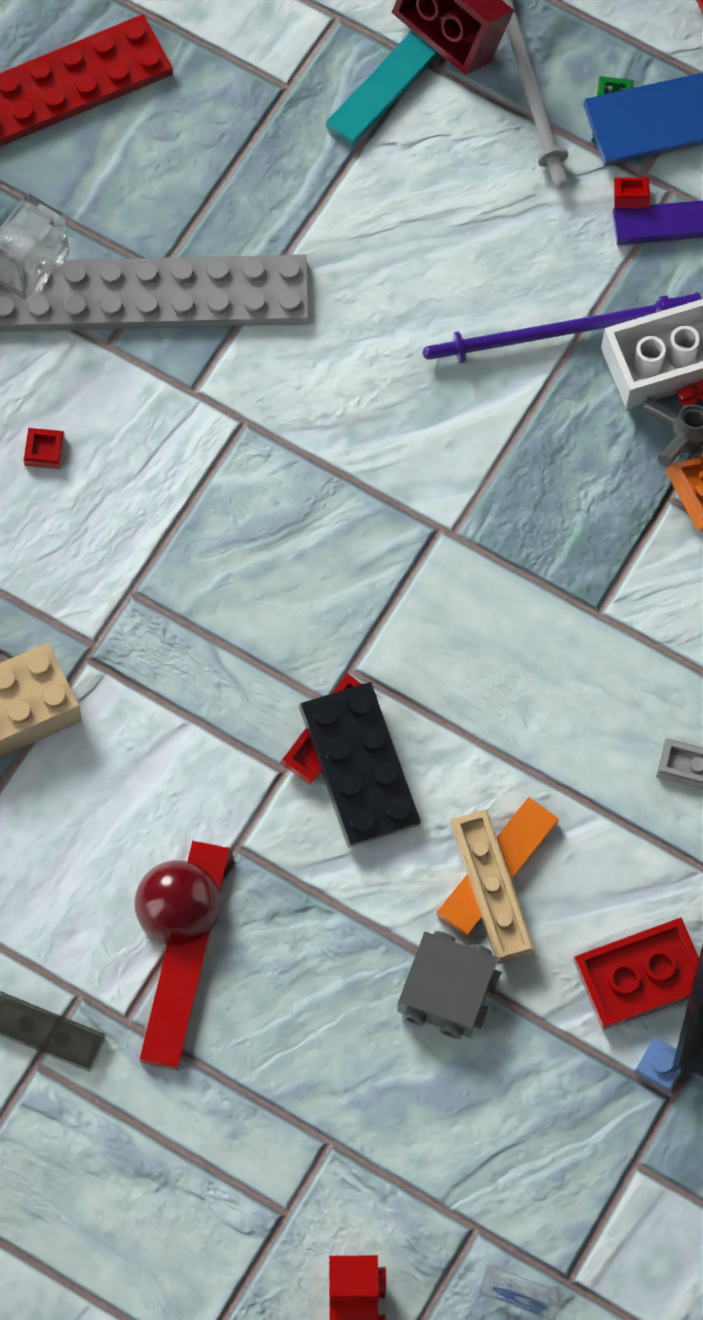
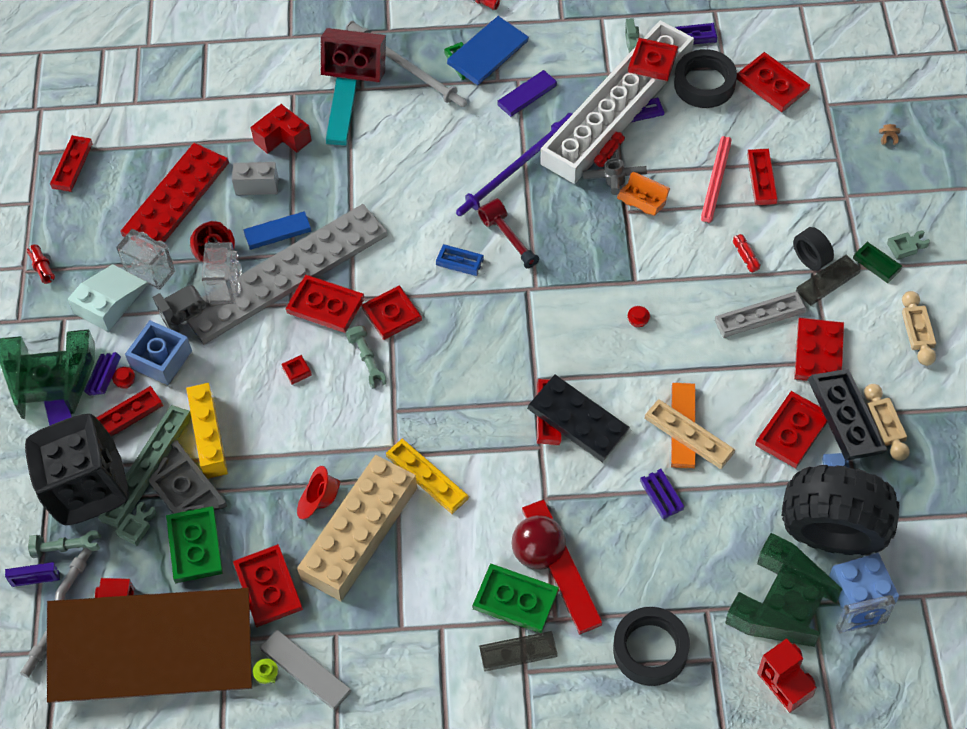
camera: 30 degrees left, 10 degrees down
dark grey brick [397,931,502,1039] -> none
red tile [614,177,650,209] -> none
none -> red cylinder [190,221,235,265]
none -> light grey brick [232,162,279,195]
none -> blue tile [243,211,311,250]
none -> red brick [250,104,312,154]
none -> red plate [285,274,365,333]
none -> sand green piece [346,326,386,389]
none -> red tile [361,285,422,340]
none -> yellow tile [386,438,469,514]
none -> blue tile [436,244,484,276]
none -> green plate [472,563,559,634]
none -> dark red piece [478,198,539,269]
none -> black tyre [613,607,690,686]
none -> red plate [627,306,650,327]
none -> dark purple tile [640,469,684,519]
none -> clear green wedge [725,533,842,647]
none -> black tyre [781,465,900,555]
none -> medium blue brick [828,552,899,622]

